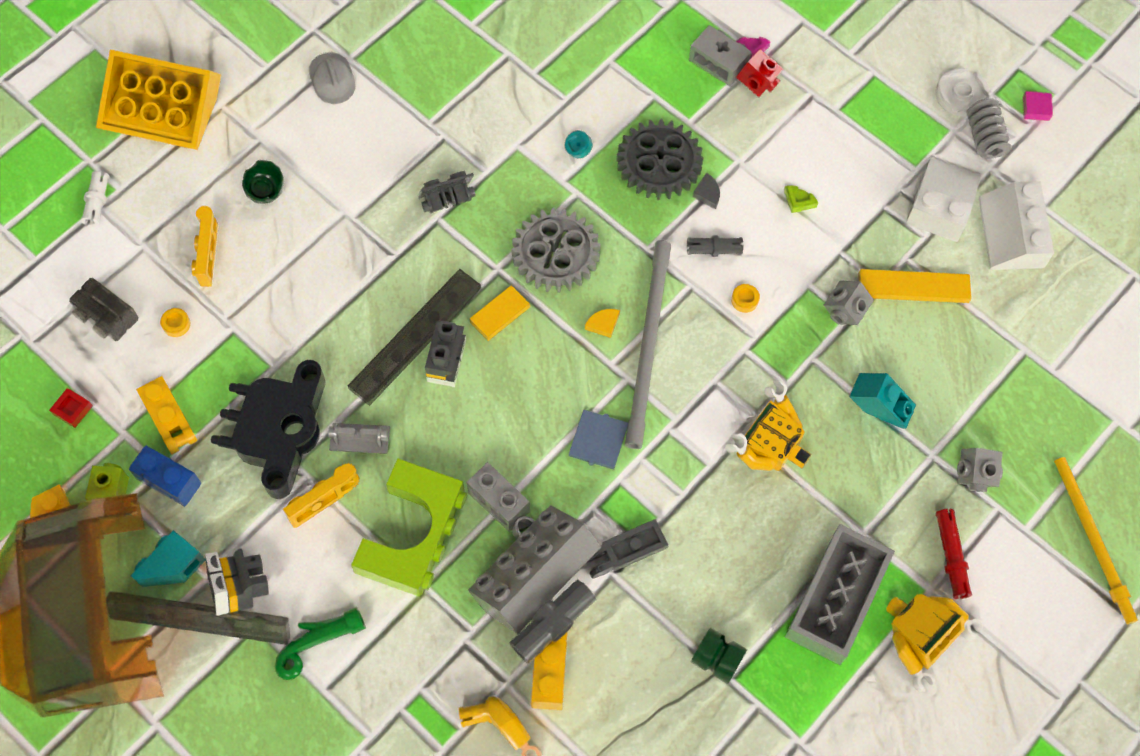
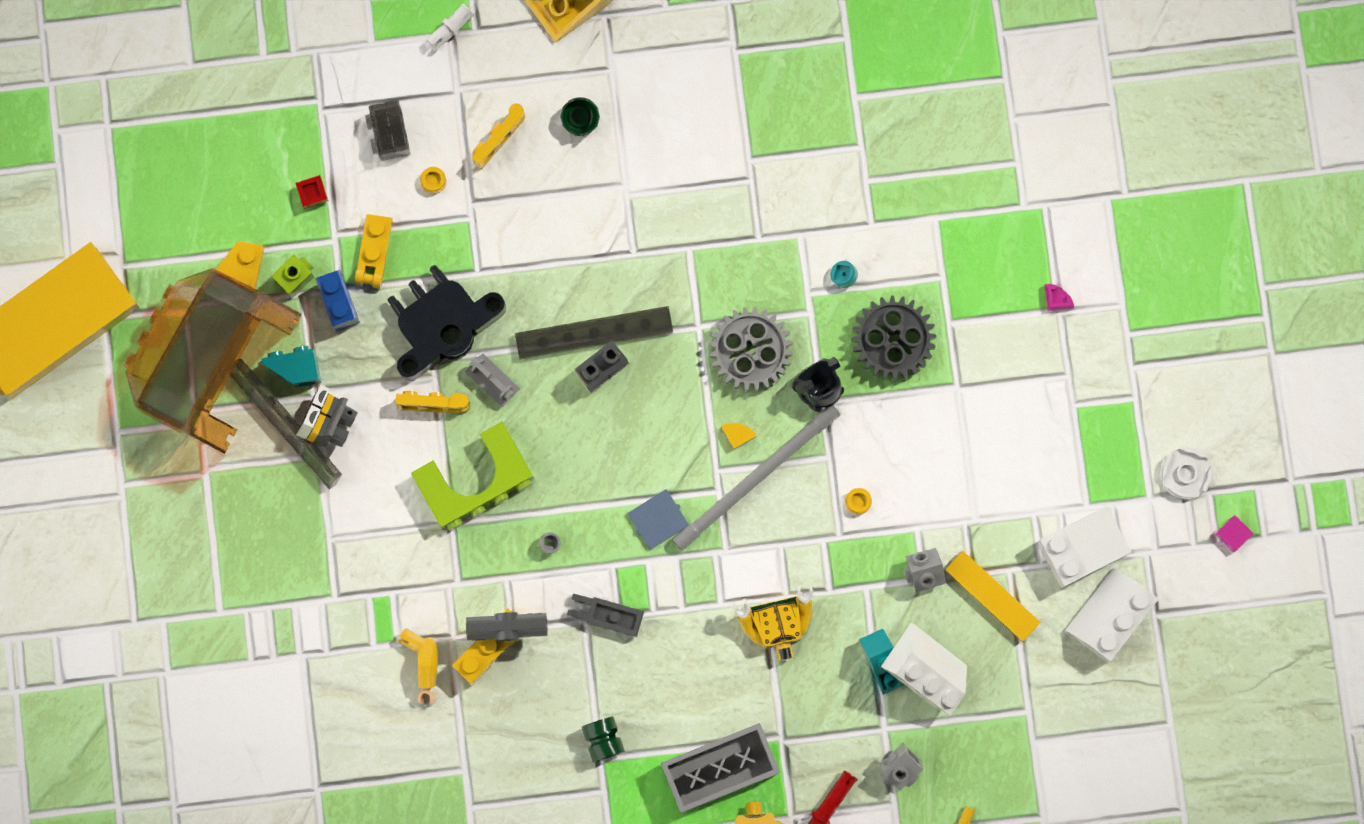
camera: 45 degrees right, 15 degrees up
green plant [275,606,366,680] -> none
light grey piece [309,52,356,104] -> none
dark grey hinge [418,171,476,214] -> none
light grey brick [467,462,530,532] -> none
light grey brick [468,505,601,634] -> none
yellow tile [469,285,530,341] -> none
dark grey pin [687,235,744,257] -> none
light grey brick [689,25,751,87] -> none
dark grey tile [693,173,720,209] -> none
red brick [736,49,783,97] -> none
lime tile [784,185,818,213] -> none
light grey piece [967,98,1012,159] -> none
none -> black helmet [792,357,844,412]
none -> white slope [881,623,967,716]

